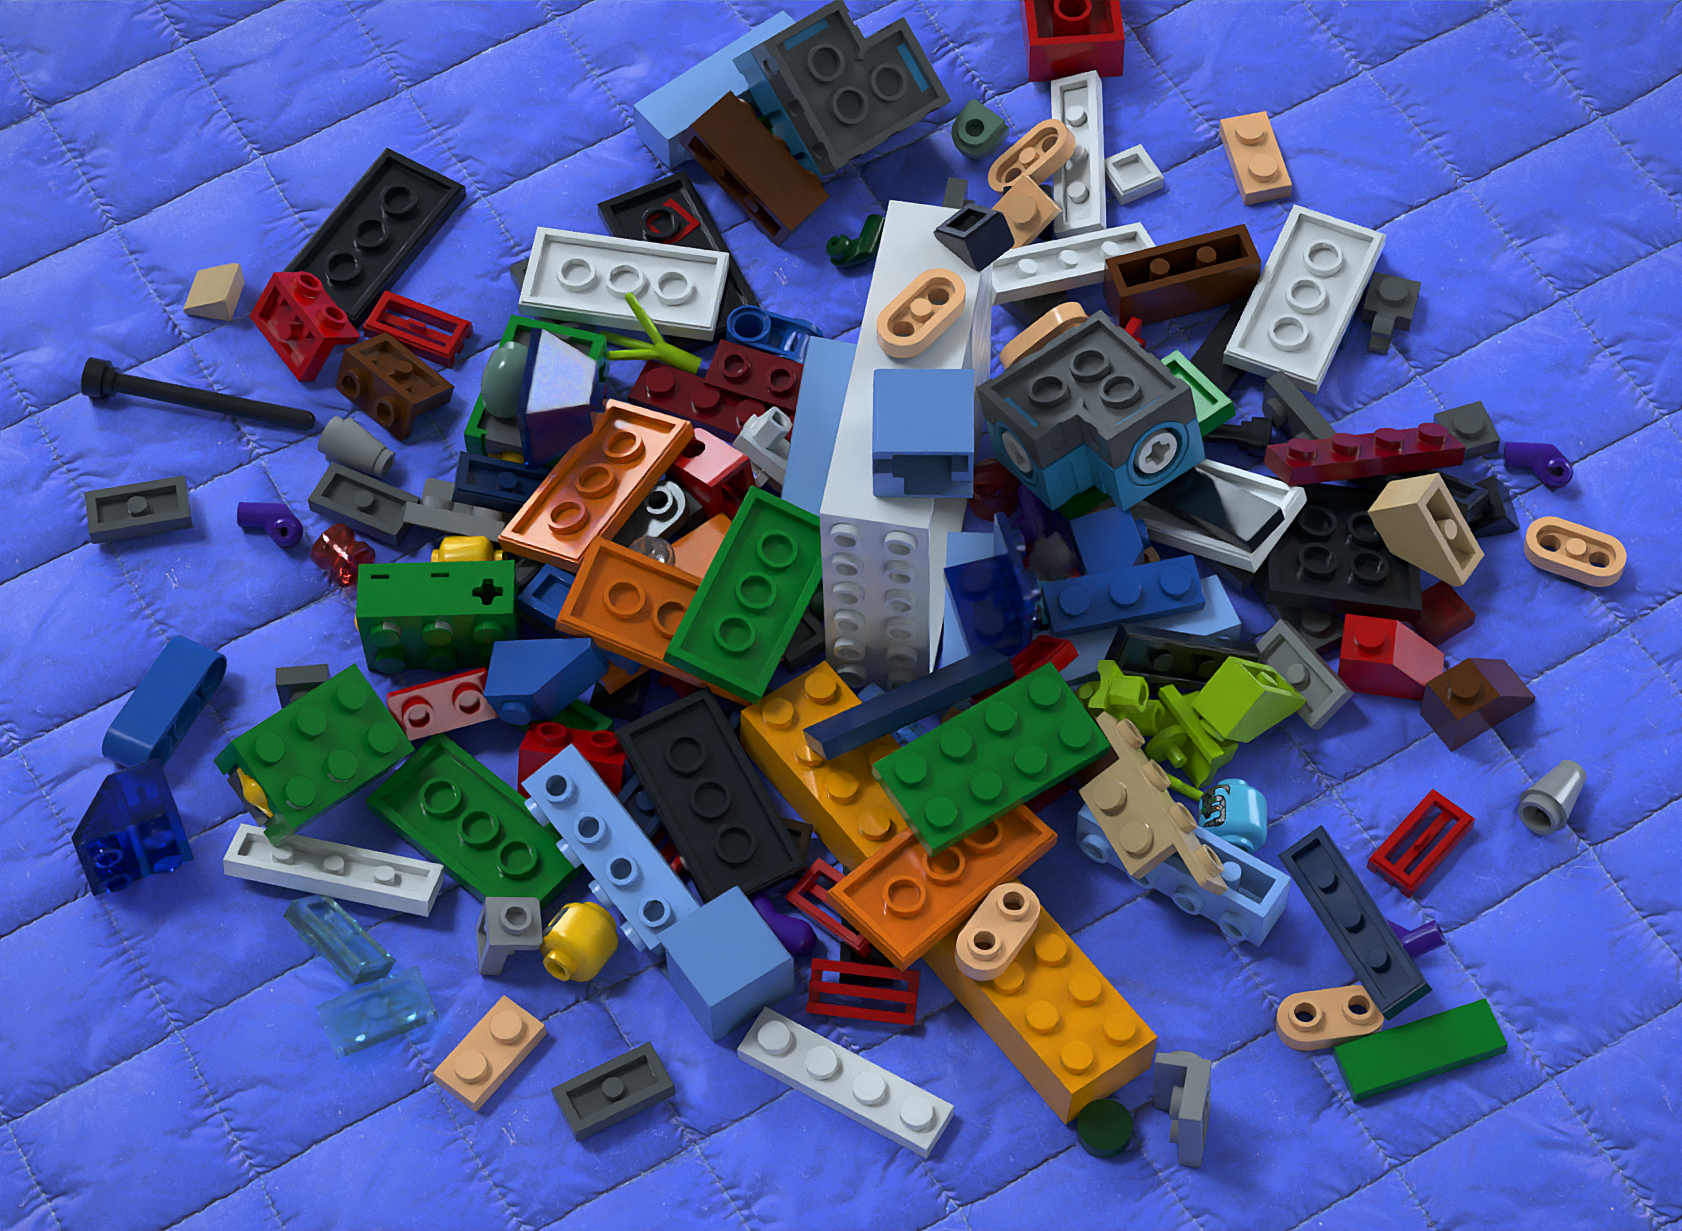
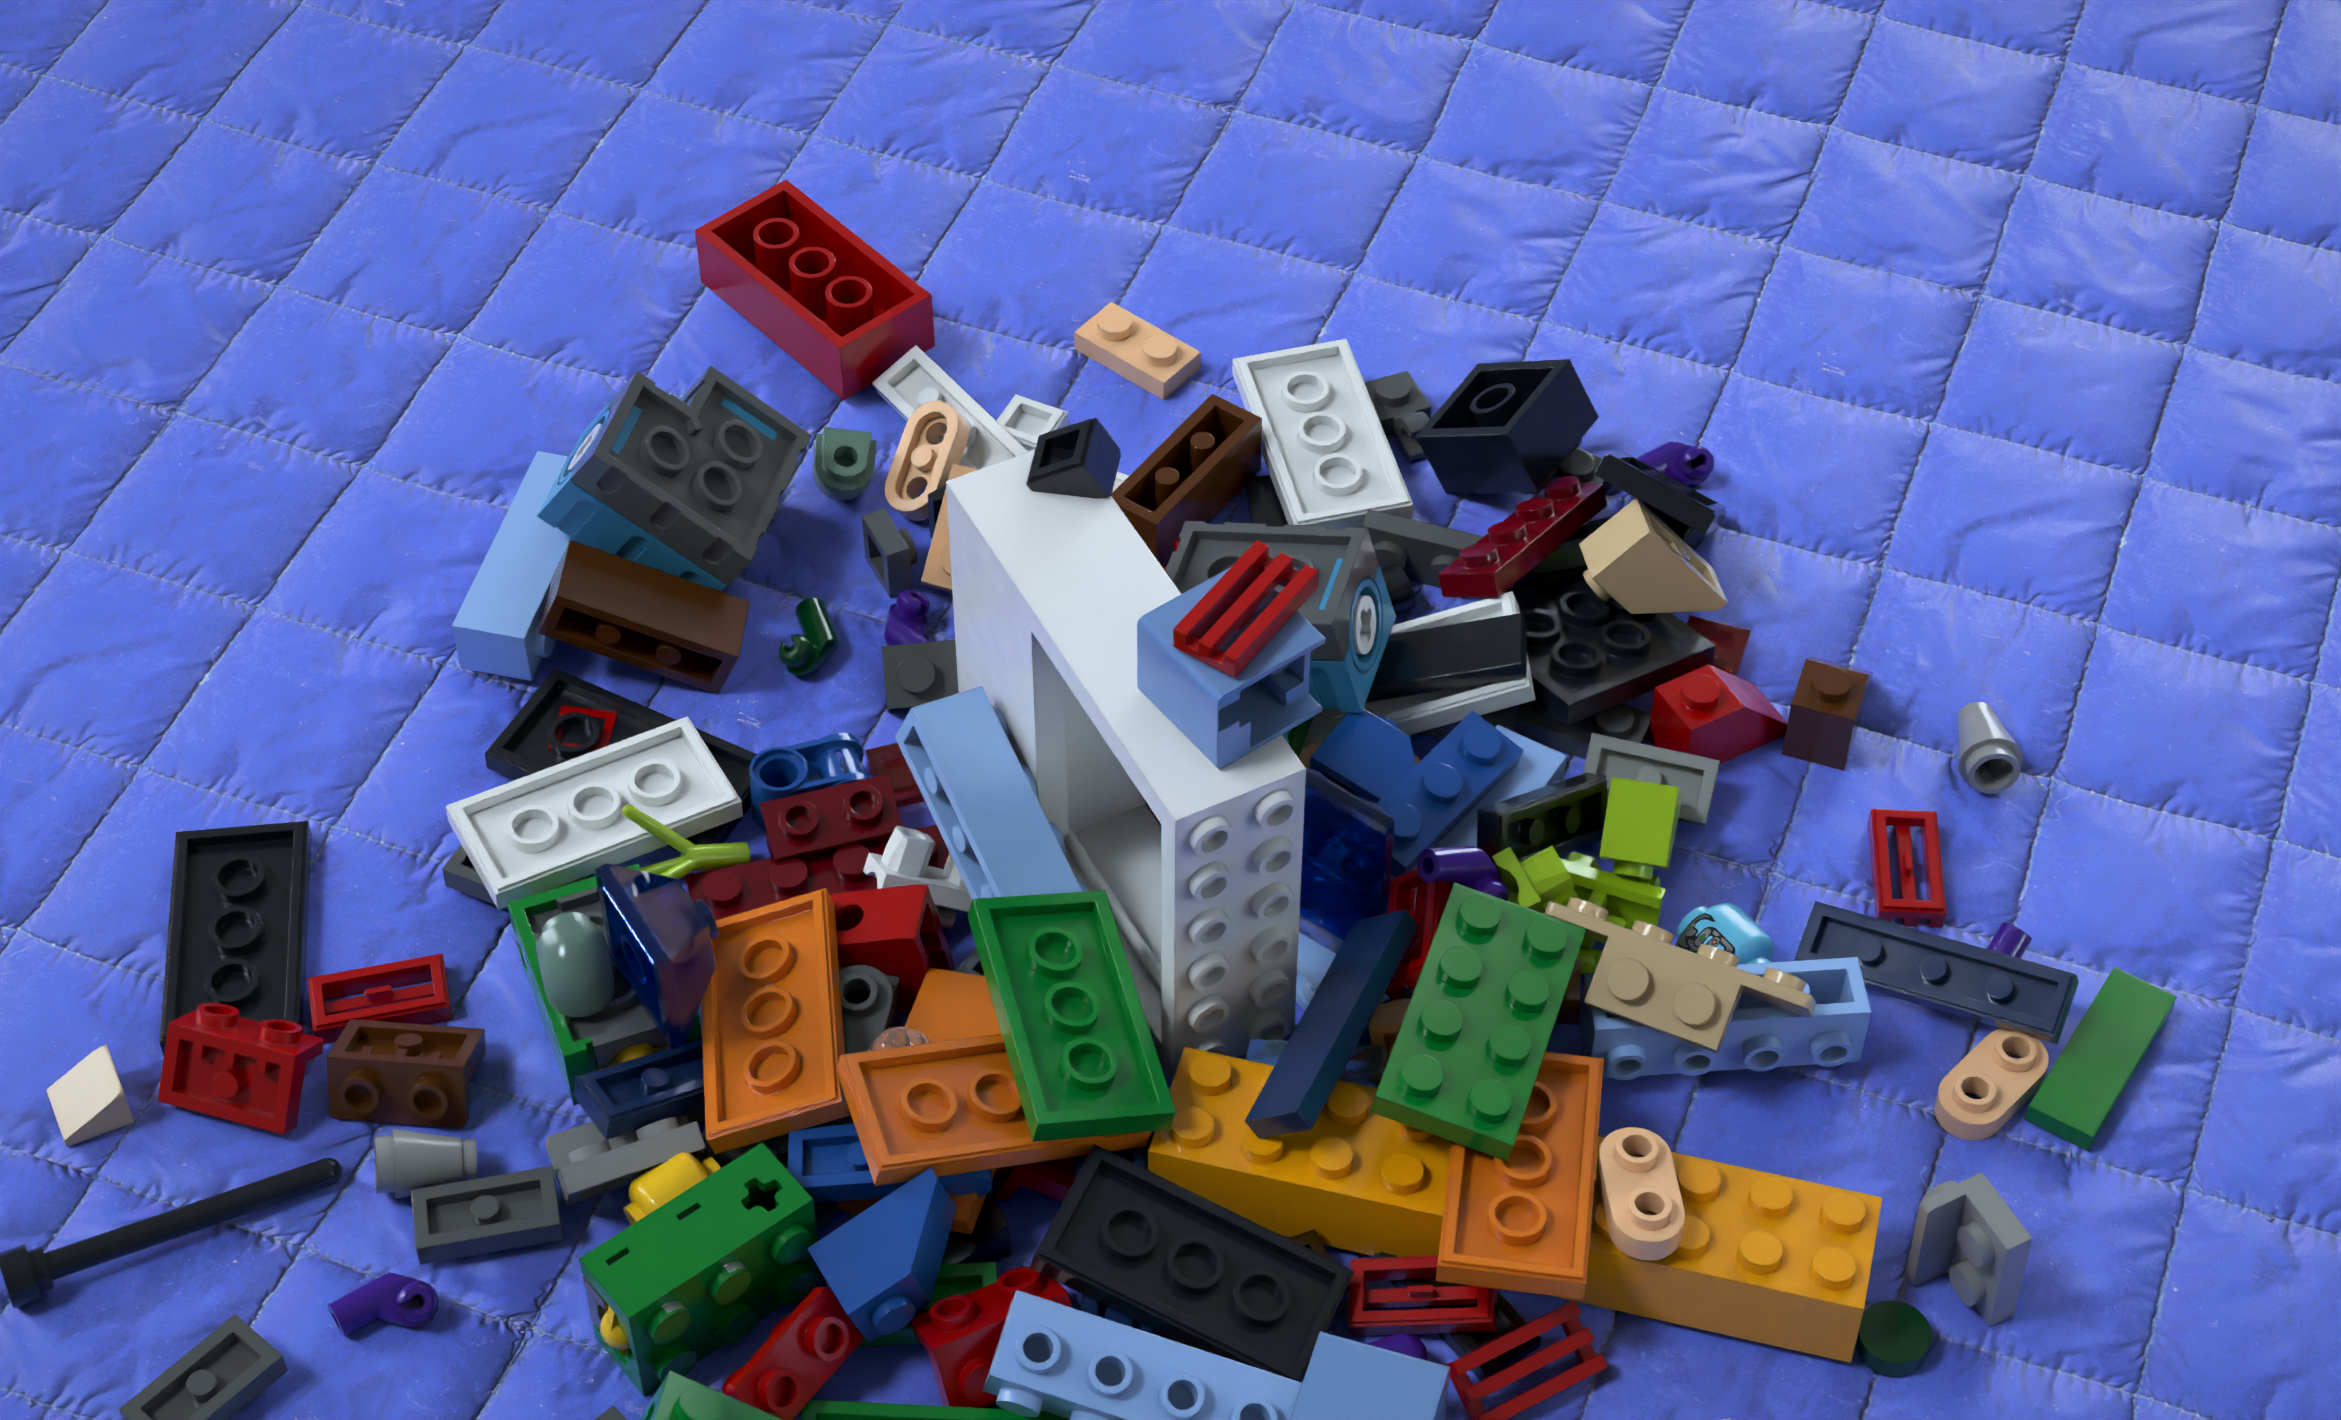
camera: 40 degrees left, 10 degrees down
clear red wheel [310,523,376,588] -> none
light nougat plate [877,268,966,358] -> none
light nougat plate [1524,516,1627,587] -> none
none -> red tile [1173,540,1318,678]
none -> black brick [1416,359,1599,495]
none -> dark purple arm [1417,846,1509,901]
none -> black tile [1594,452,1728,535]

